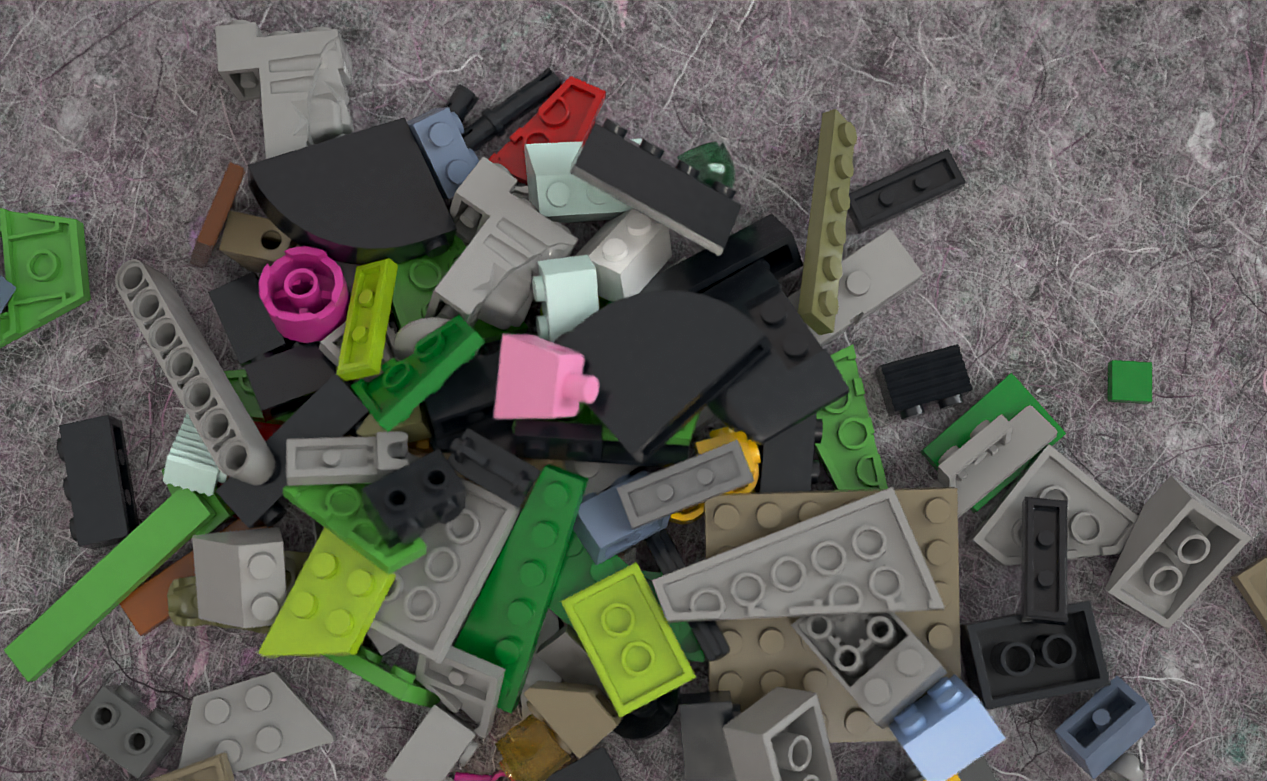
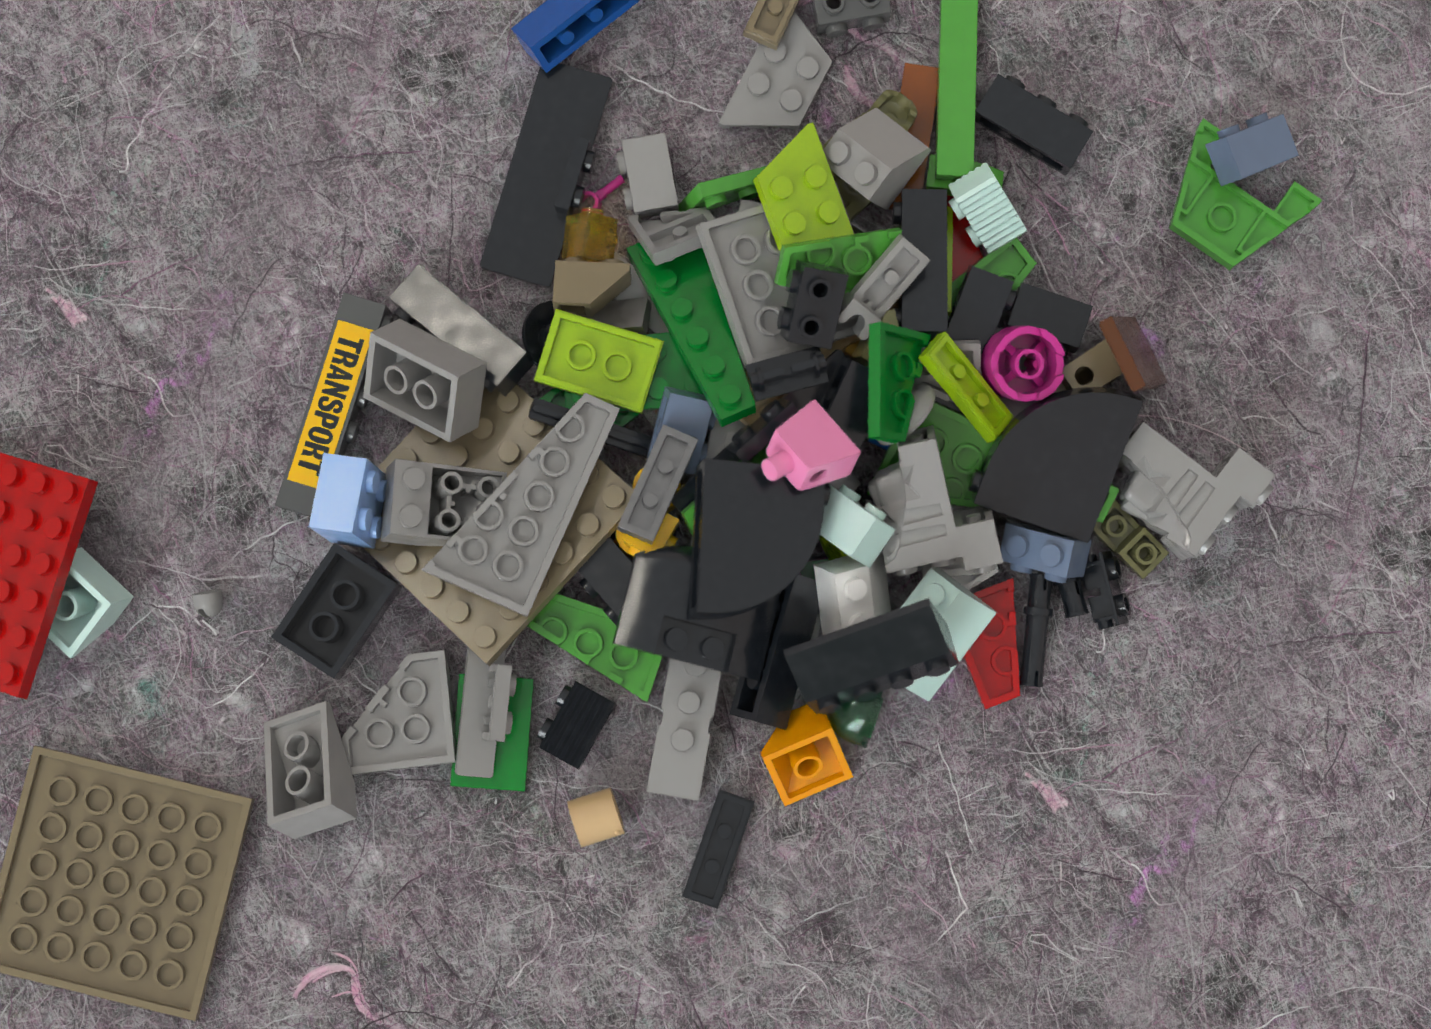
camera: 140 degrees right, 5 degrees up
light grey beam [115,259,275,485] -> none
olive plate [798,109,857,335] -> none
black tile [1021,497,1068,626] -> none
sand blue brick [1055,676,1156,780] -> none
green tile [1108,360,1152,404] -> none
none -> tan piece [567,787,625,847]
none -> light orange slope [760,704,853,806]
none -> black hinge [1083,551,1131,630]
none -> olive slope [1093,500,1169,579]

